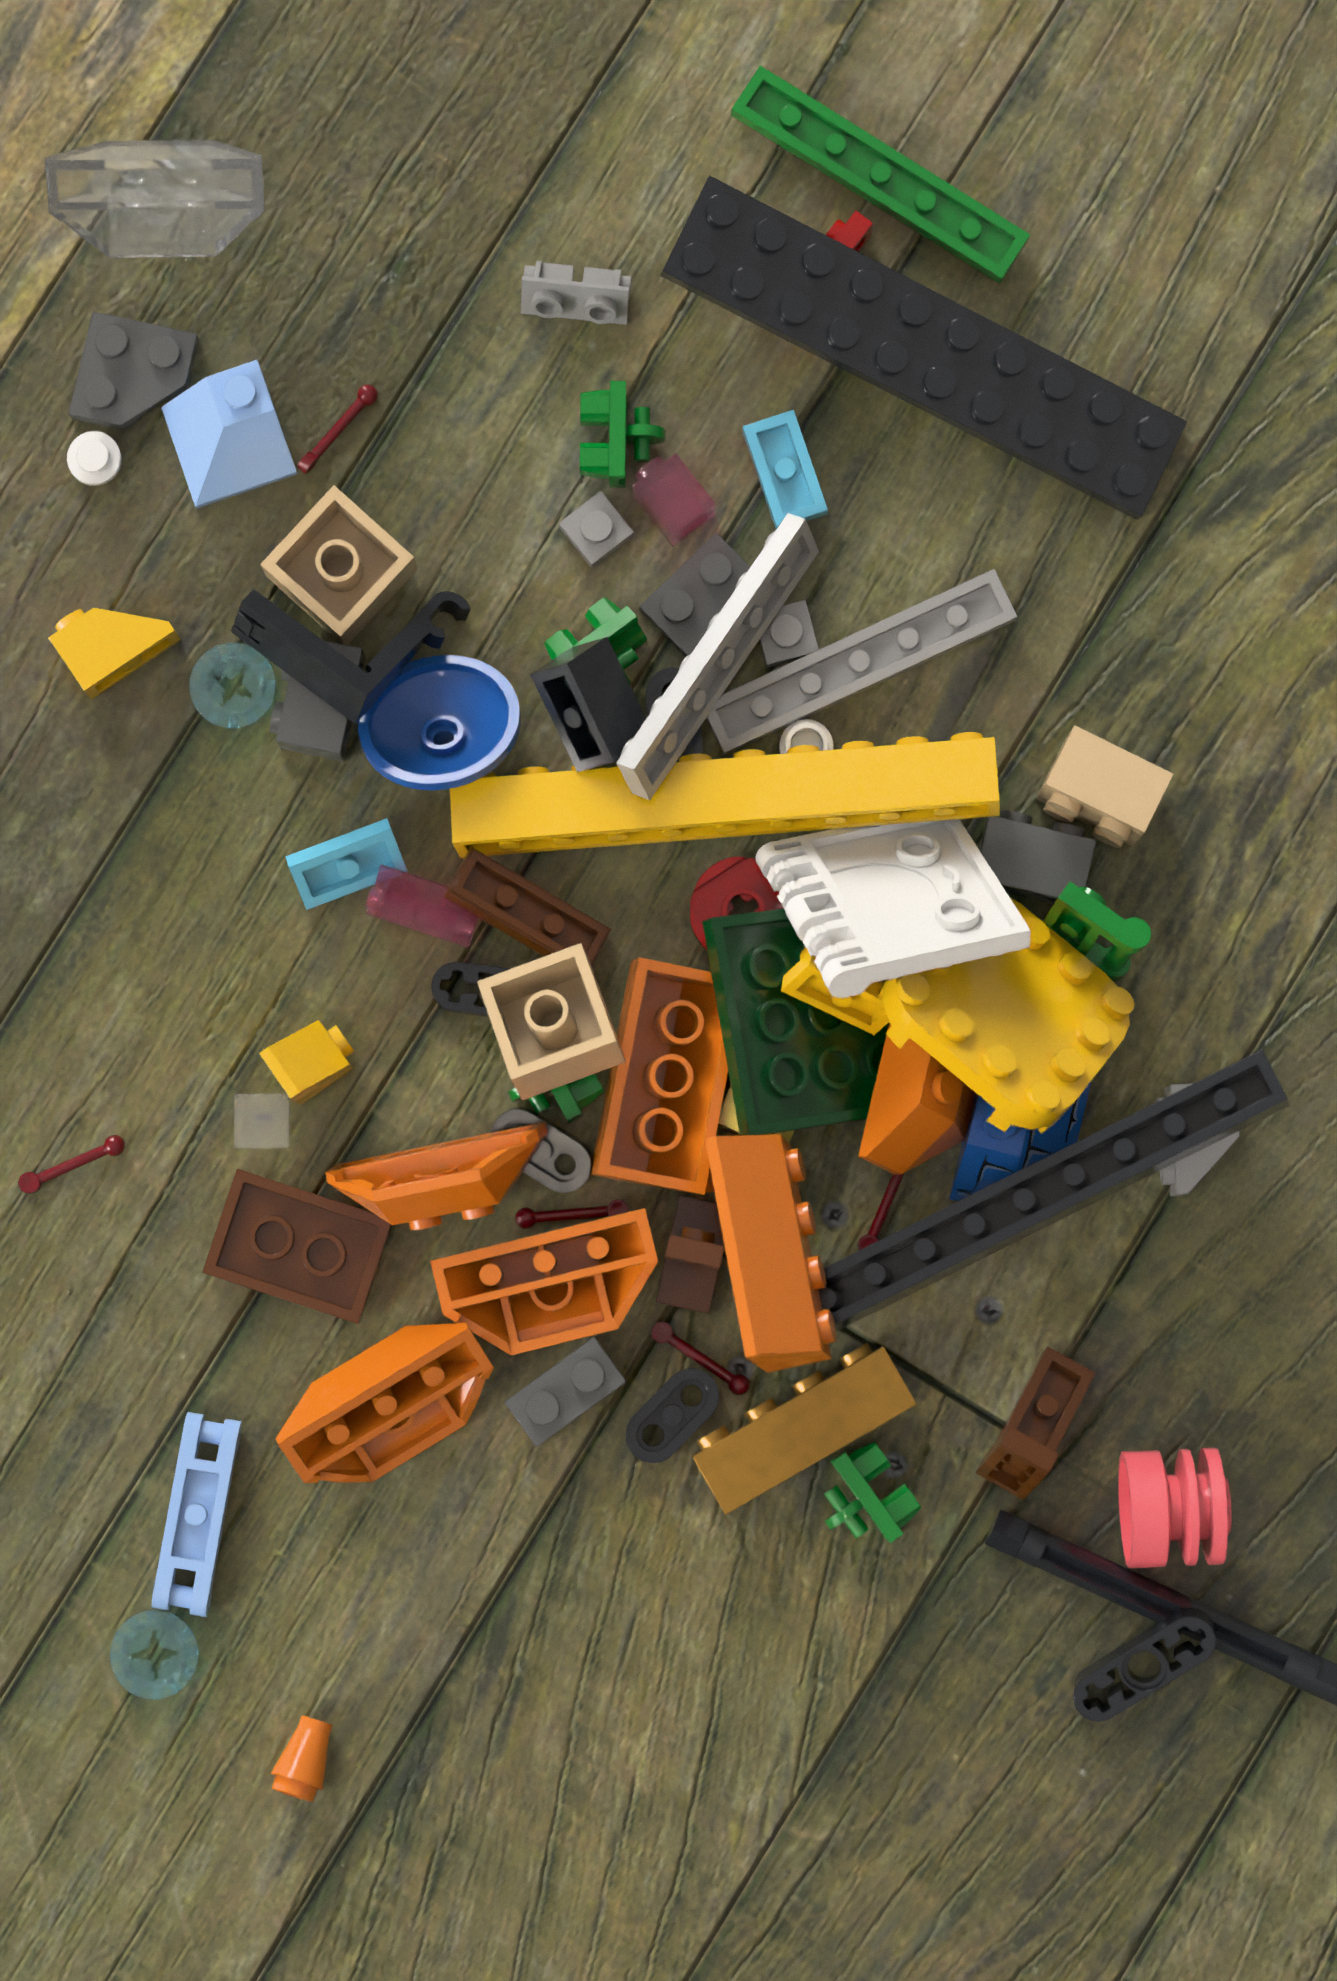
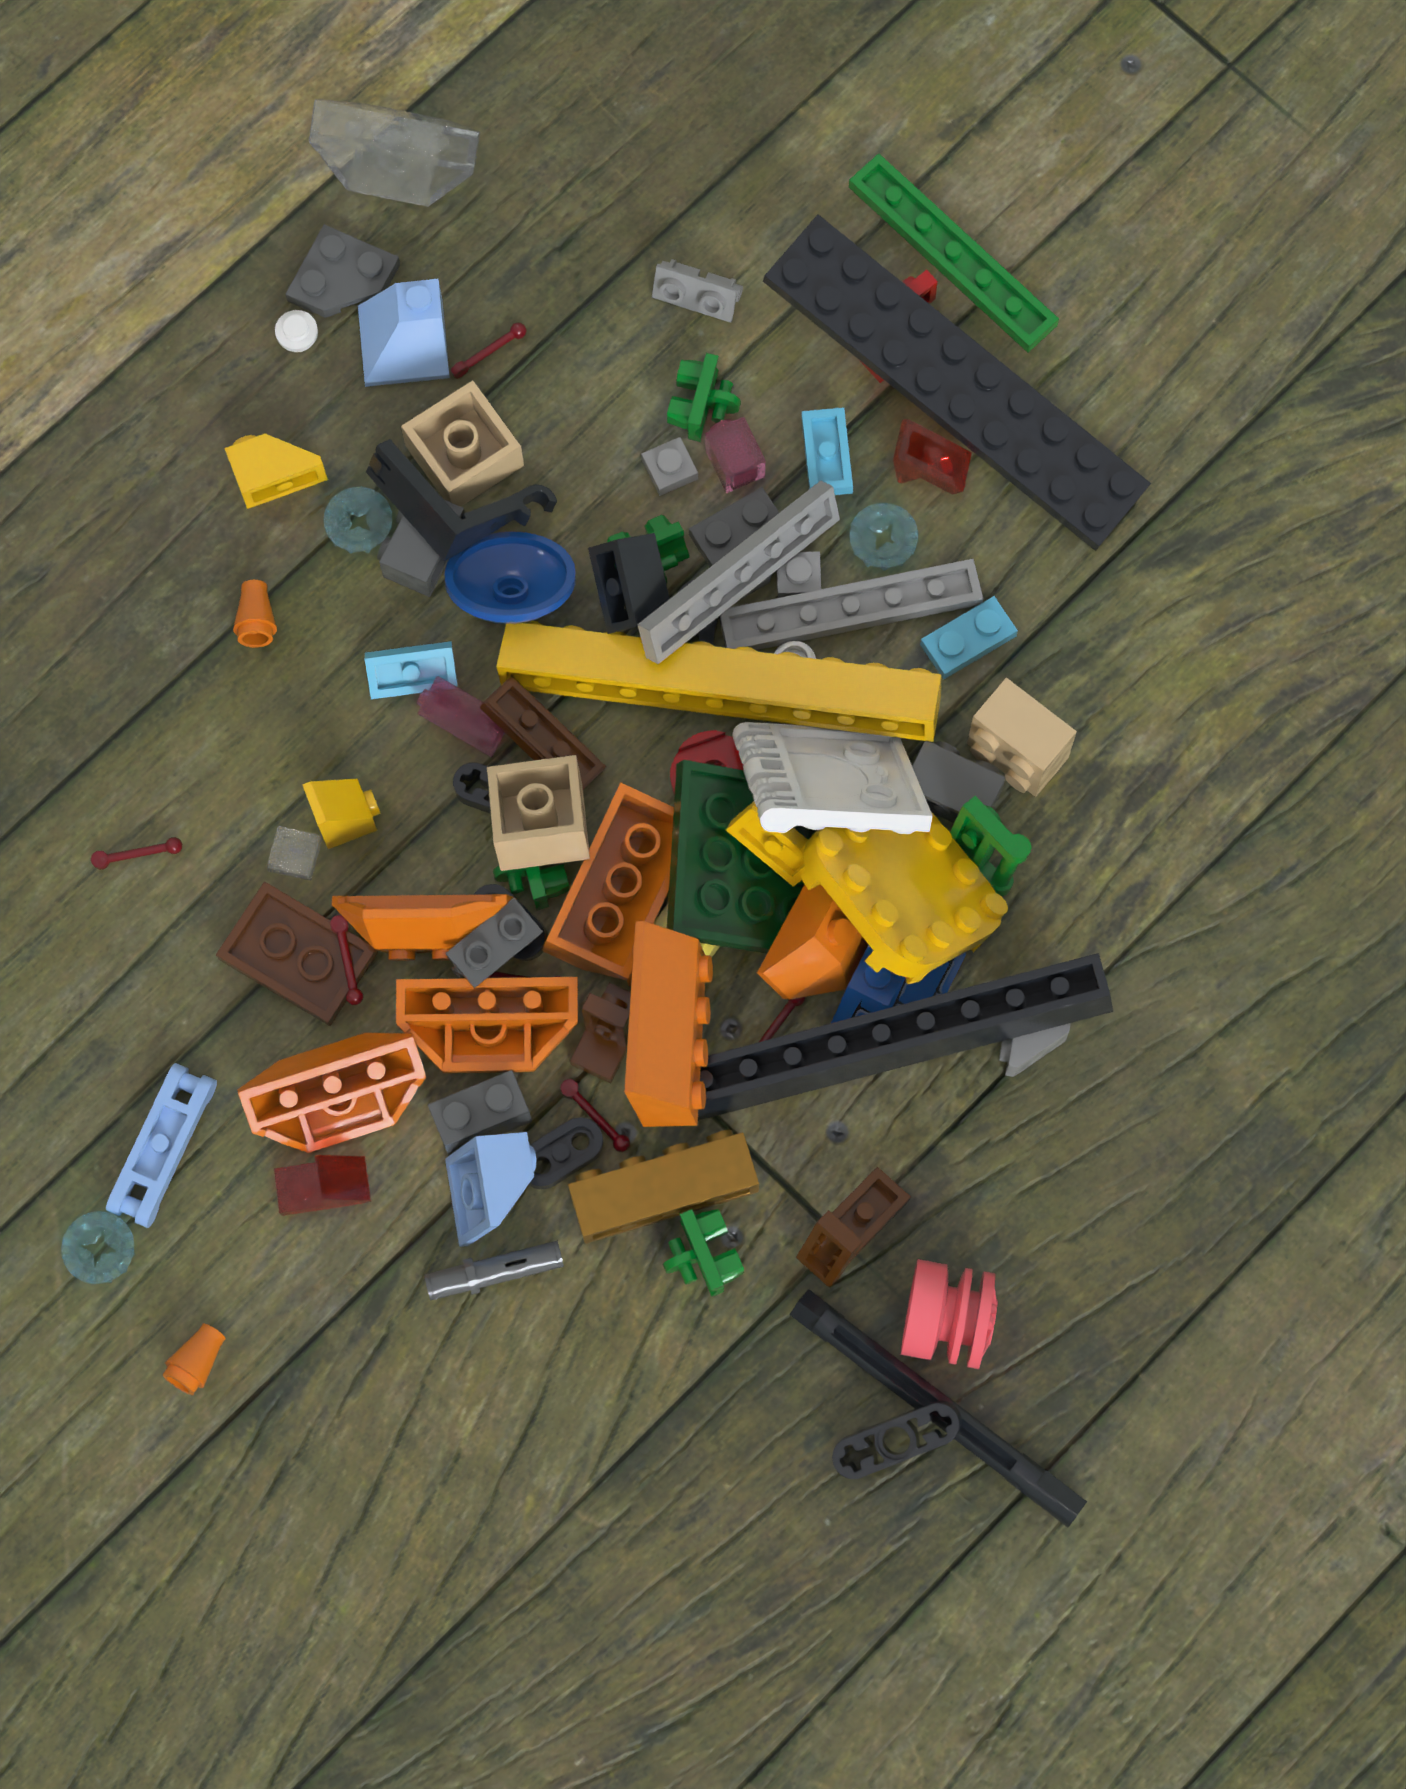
camera: 15 degrees right, 10 degrees down
none -> orange cone [233,580,277,648]
none -> clear red slope [274,1155,371,1216]
none -> dark red hinge [330,915,364,1005]
none -> dark grey pin [424,1240,564,1301]
none -> dark grey hinge [445,898,543,988]
none -> light blue slope [445,1132,536,1247]
none -> clear light blue gear [849,503,919,571]
none -> clear red slope [893,419,972,495]
none -> medium azure plate [920,596,1018,680]

